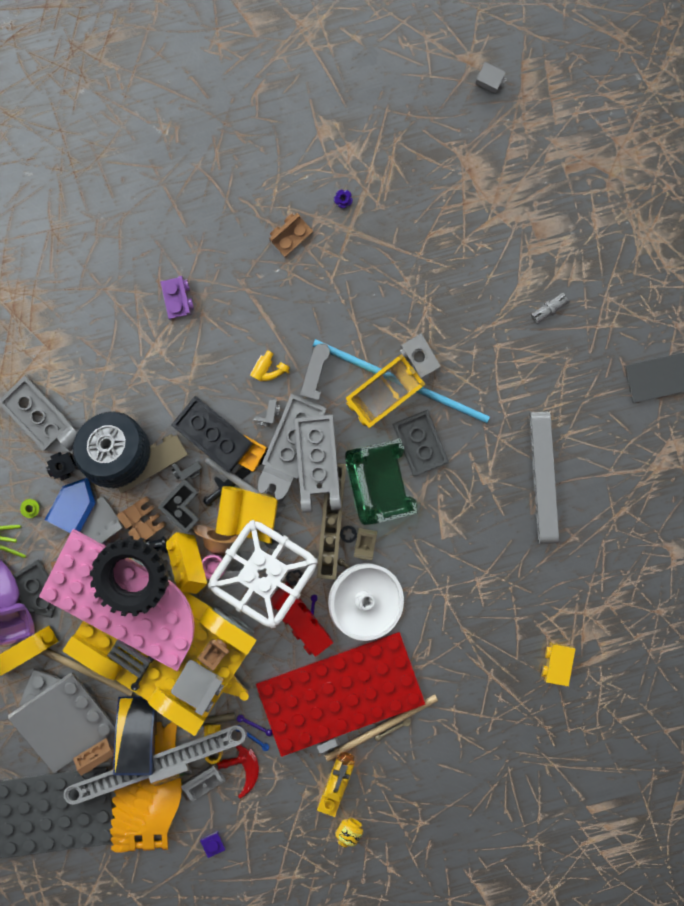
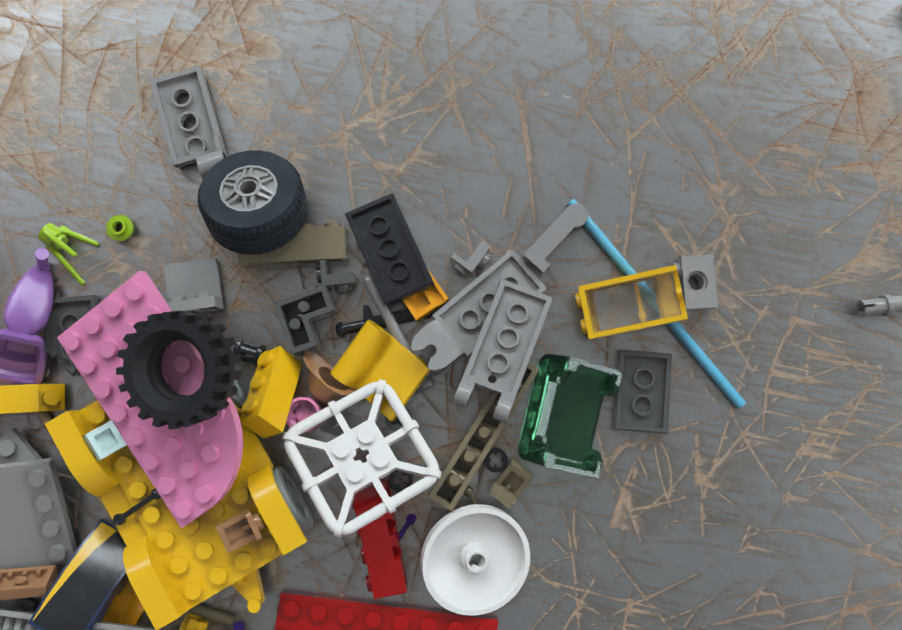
camera: 25 degrees right, 5 degrees down
tile [45,478,96,533] -> none
black brick [46,452,79,481] -> none
dark grey tile [107,639,151,678] -> none
medium nougat legs [116,496,166,541] -> none
medium lavender bracket [160,276,194,319] -> none
light grey bracket [171,660,224,716] -> none
yellow plant [250,350,290,381] -> none
medium nougat bracket [269,213,313,257] -> none
dark purple plate [334,189,353,208] -> none
light grey beam [530,411,559,544] -> none
none -> light aqua plate [83,420,127,461]

